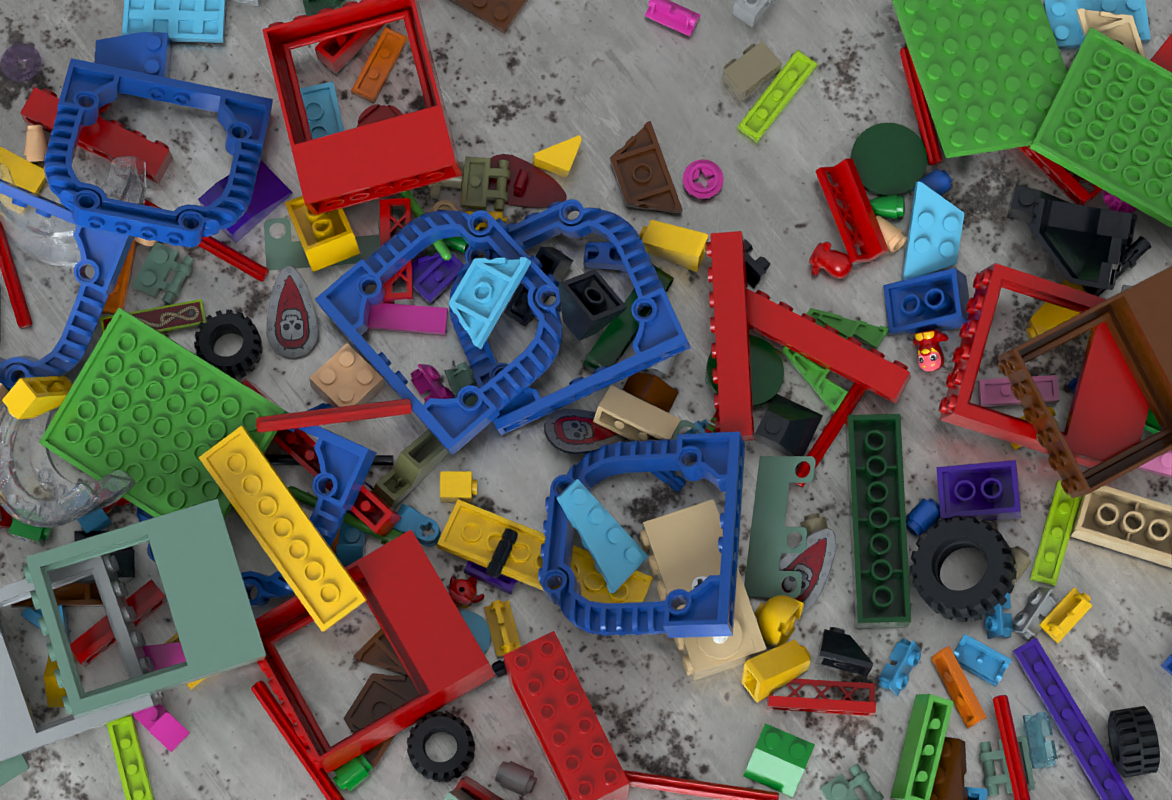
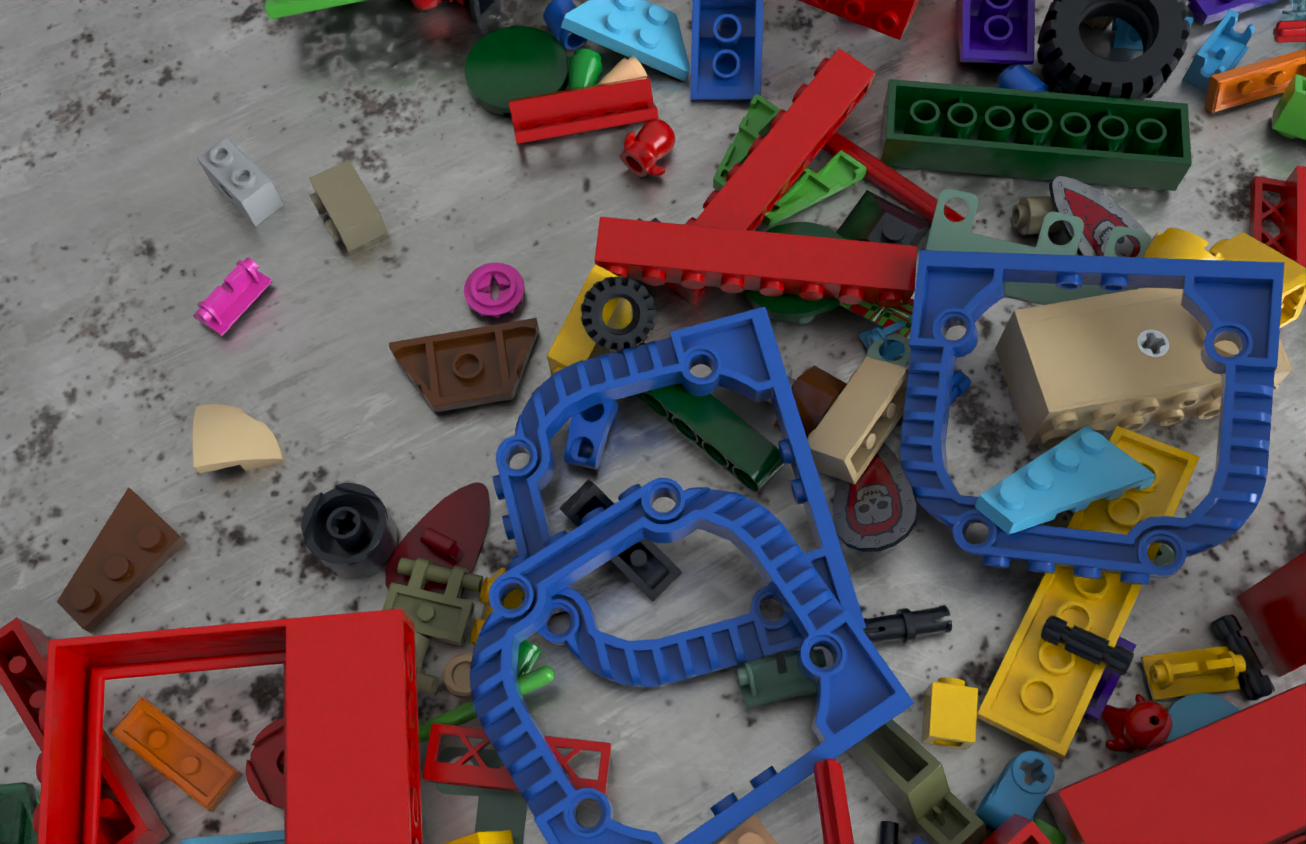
camera: 80 degrees left, 10 degrees down
dark pink tile [368,303,448,335] -> none
dark purple wing [403,251,464,304] -> none
dark pink hinge [410,364,454,402] -> none
medium azure wing [448,257,531,349] -> none
yellow slope [532,135,582,178] -> none
black slope [558,269,627,341] -> none
lime tile [737,49,818,143] -> none
black slope [816,627,873,676] -> none
dark azure hinge [878,638,921,696] -> none
red axle [900,46,942,166] -> none
animal [912,329,949,372] -> none
none -> tan brick [192,404,284,474]
none -> black brick [301,483,397,579]
none -> black tyre [580,276,656,351]
none -> black pin [863,605,952,644]

